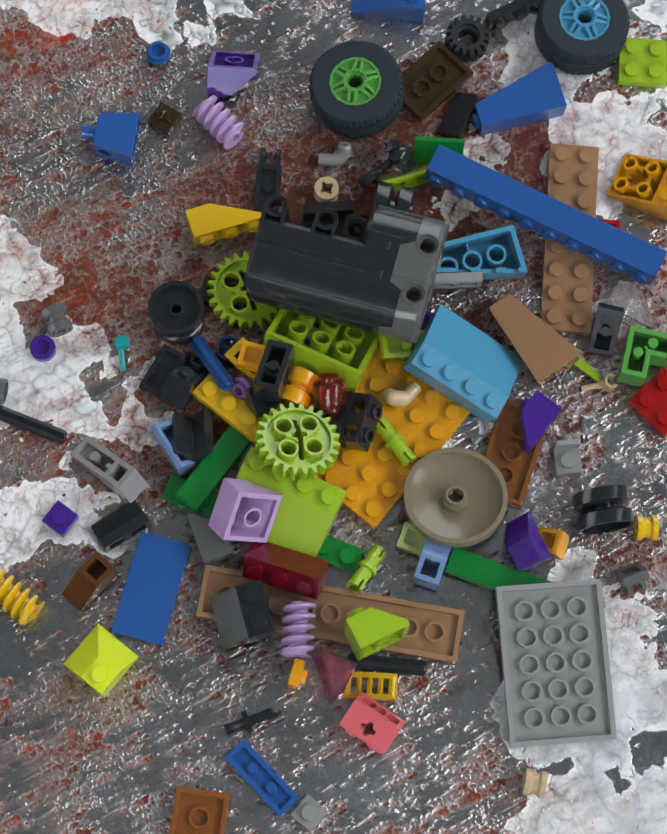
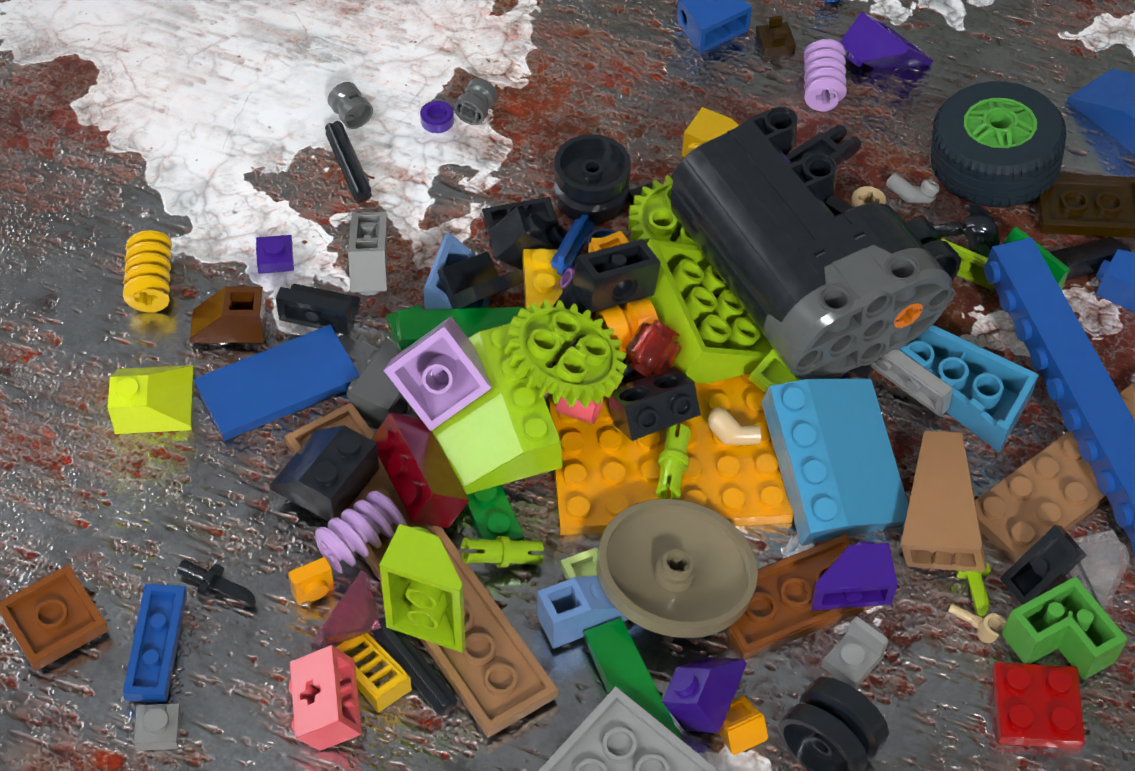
camera: 50 degrees right, 20 degrees down
teal hand [114,335,131,372] -> none

